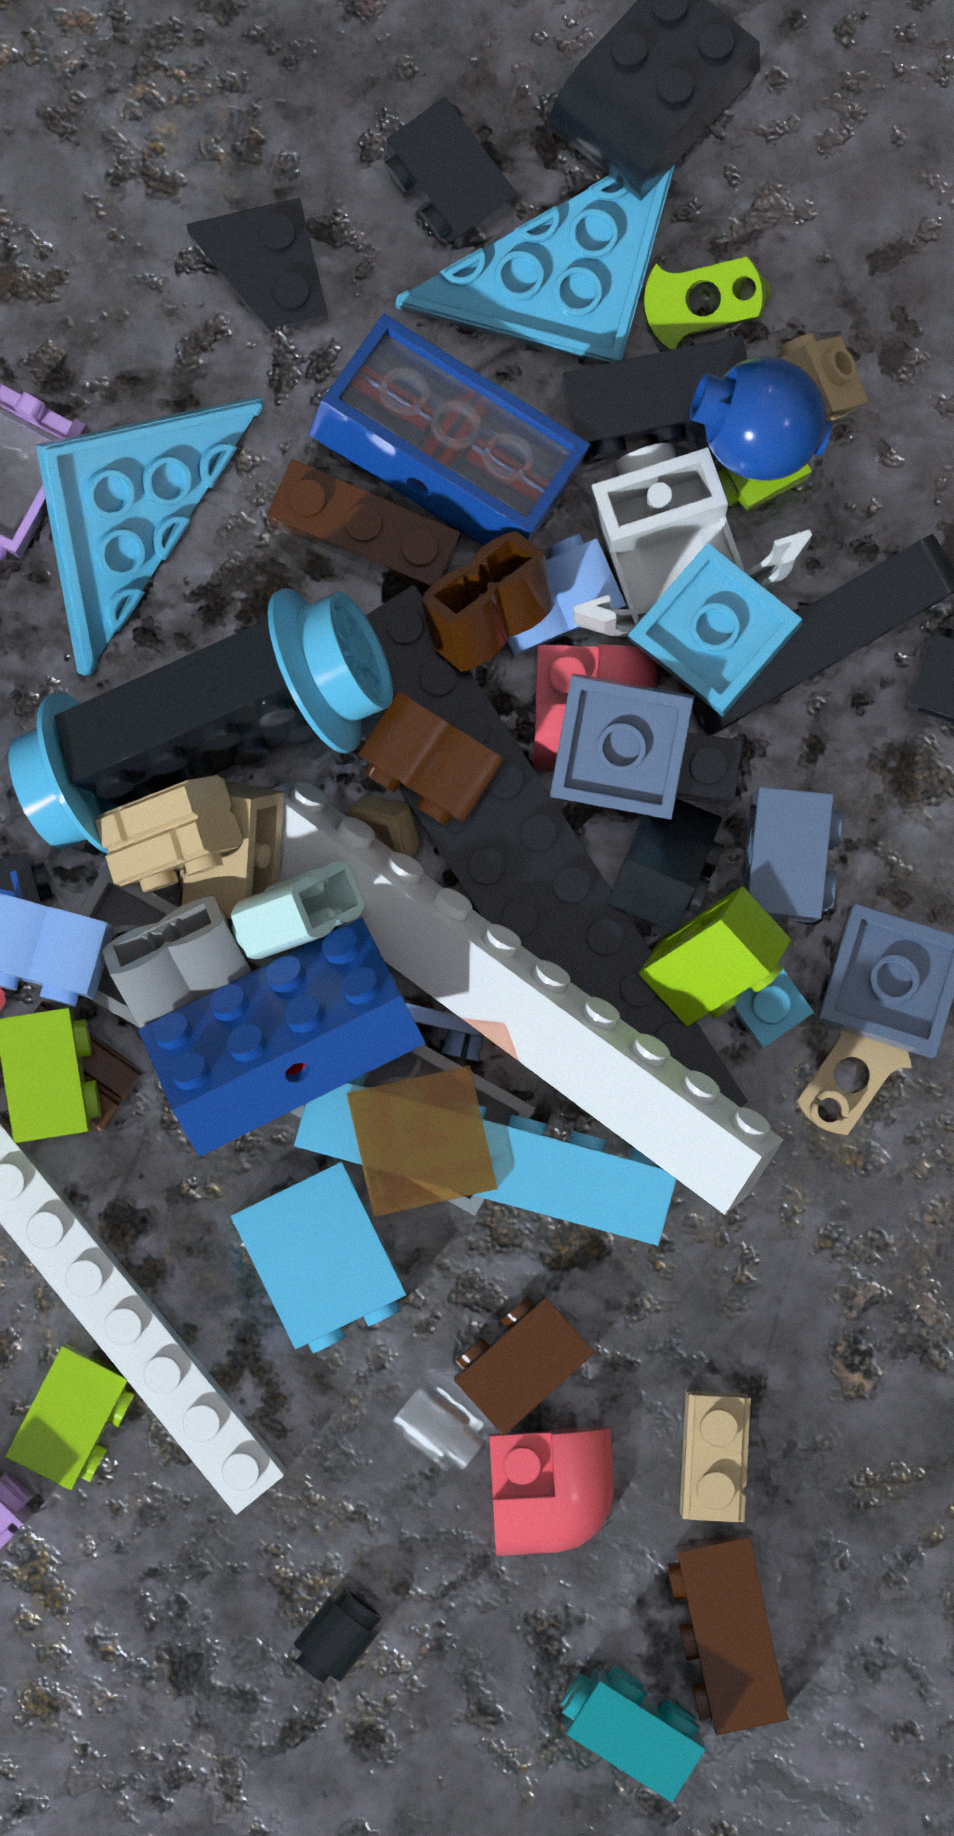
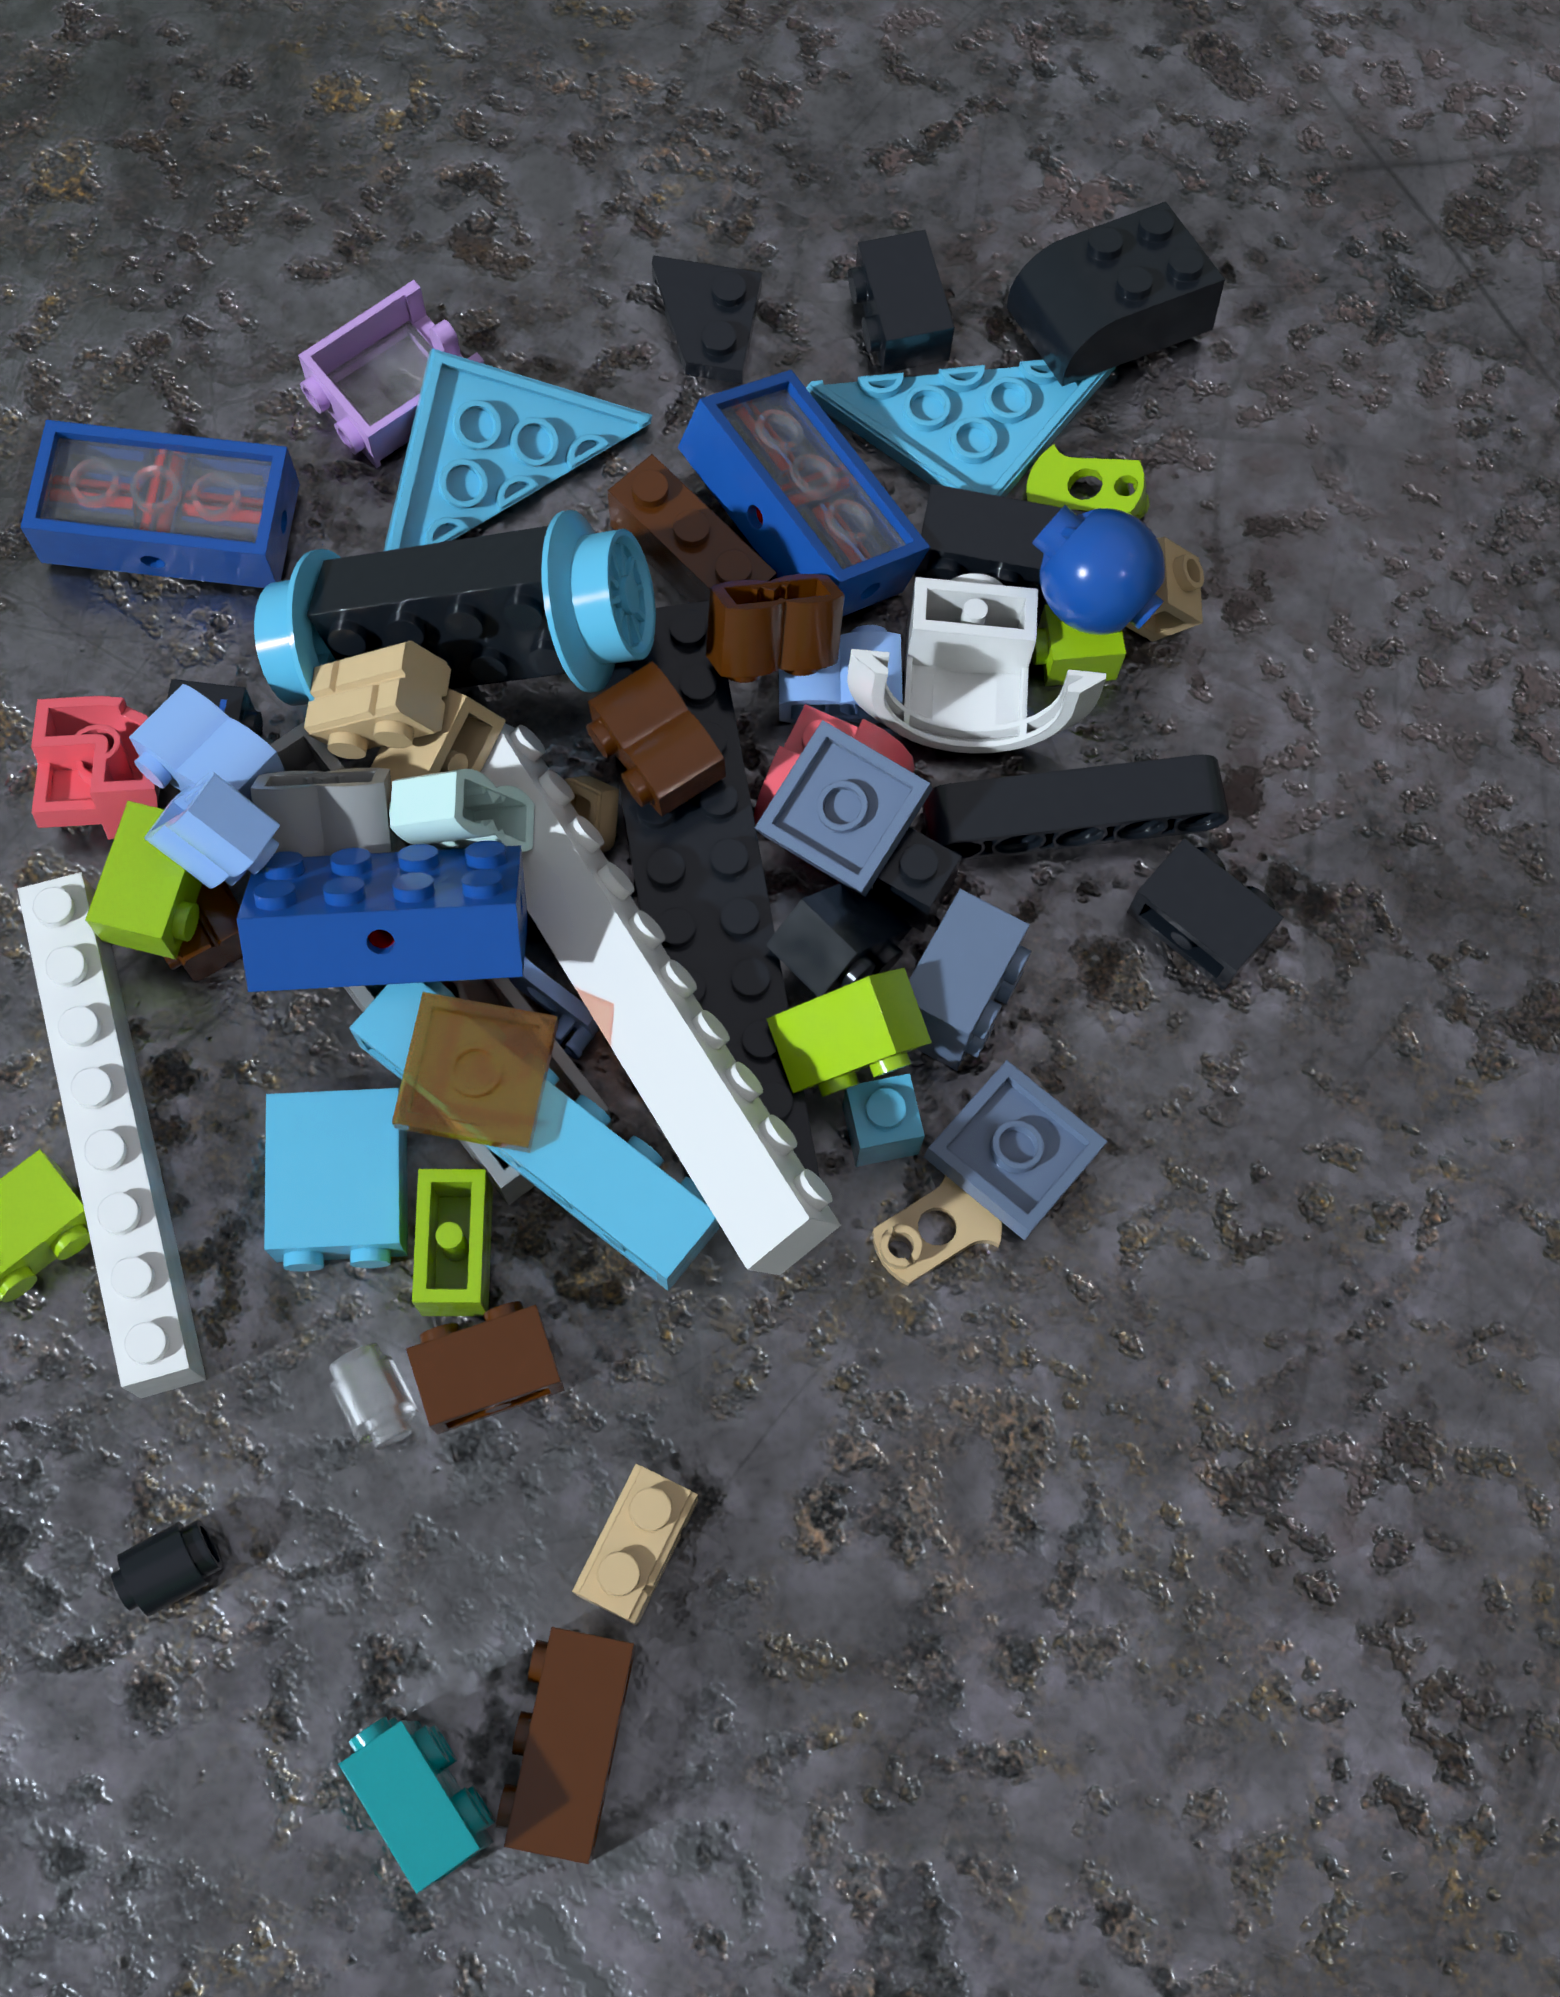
camera: 25 degrees right, 15 degrees down
coral brick [489,1426,615,1556] -> none
medium azure plate [628,543,802,717] -> none
none -> light blue brick [144,772,280,889]
none -> lime brick [412,1169,493,1316]

